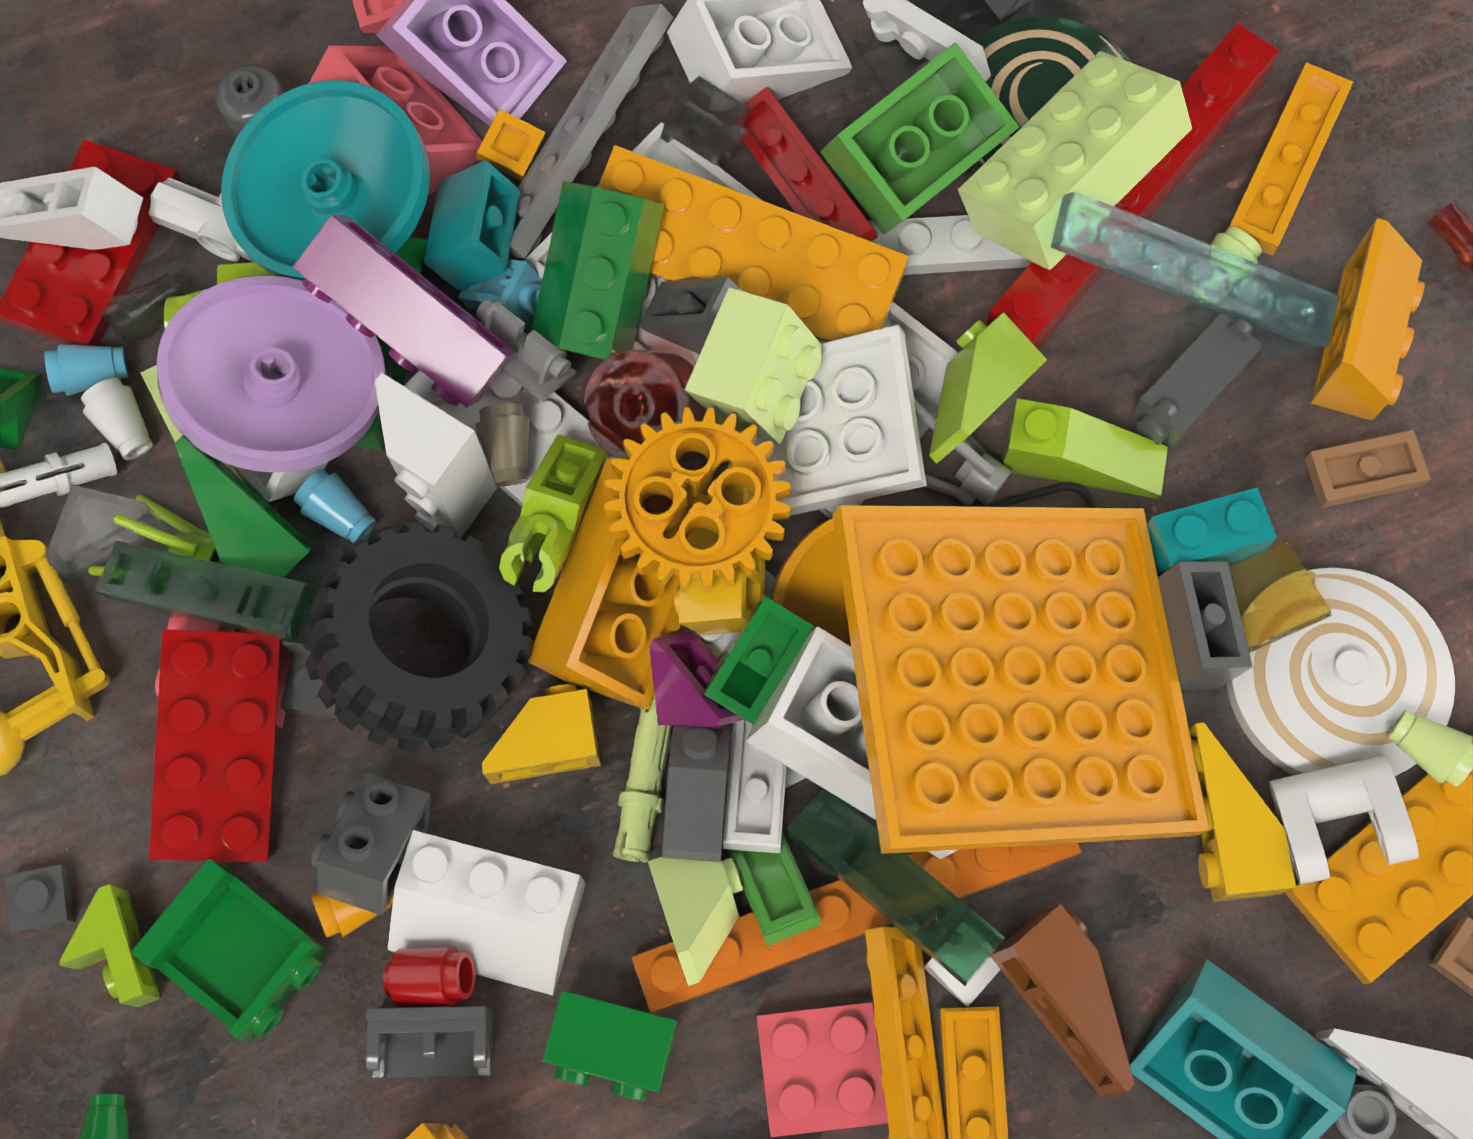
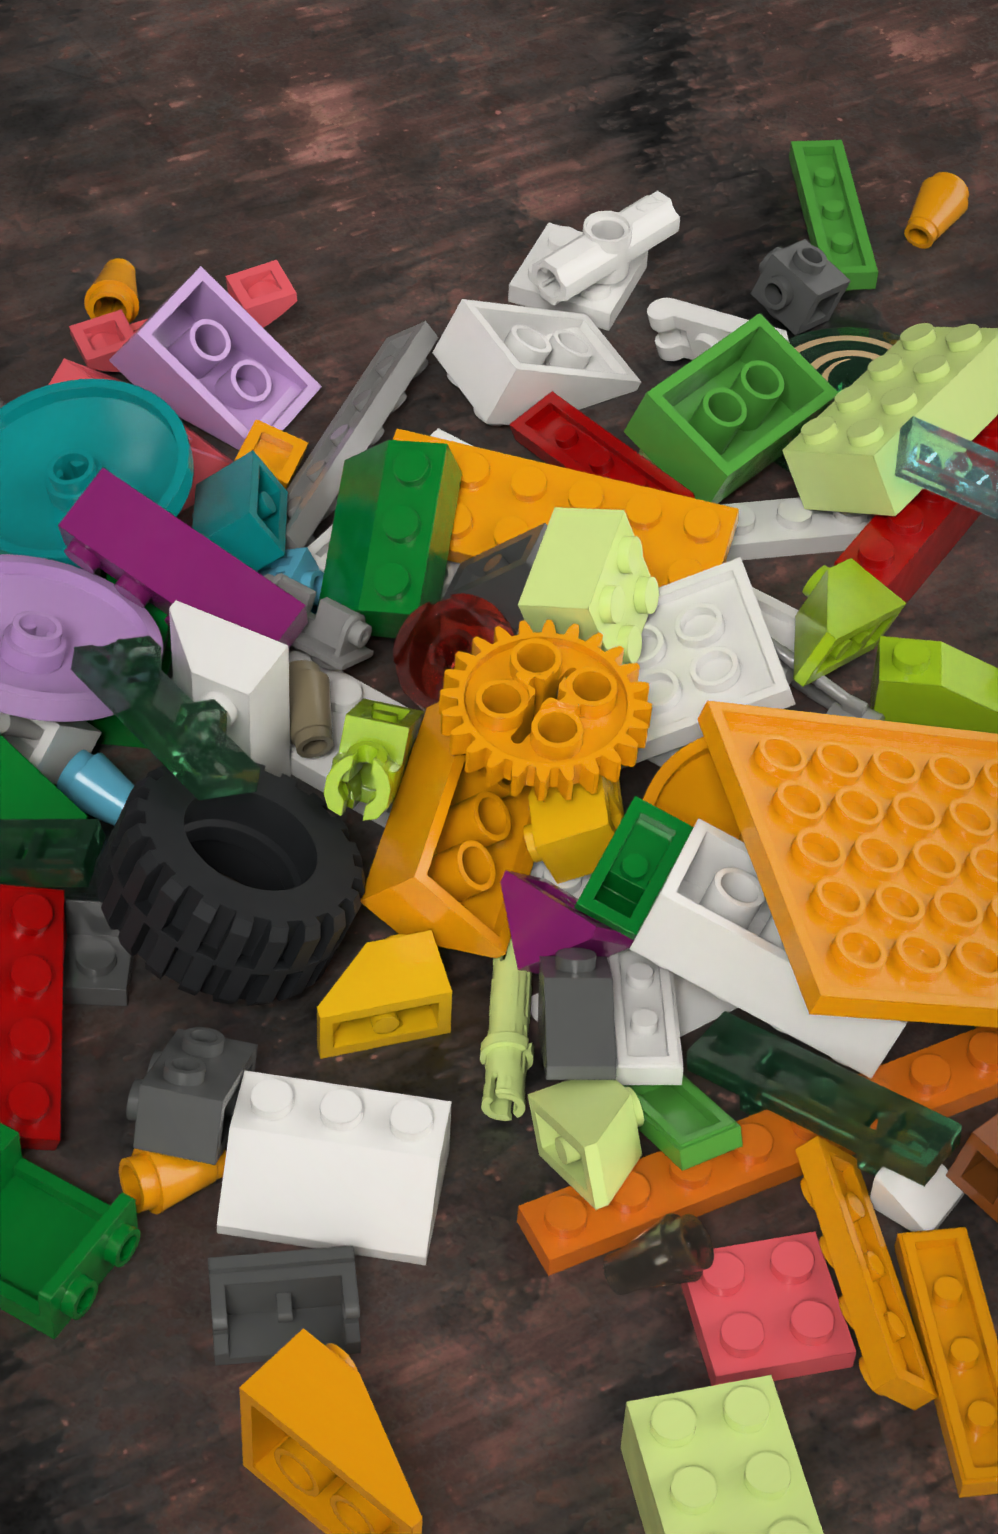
camera: 10 degrees left, 25 degrees down
red brick [383,946,475,1008] -> none
green brick [542,991,679,1102] -> none
clear smoke brick [660,76,750,166] -> none
none -> clear green hinge [71,636,261,800]
none -> clear smoke cone [603,1213,714,1295]

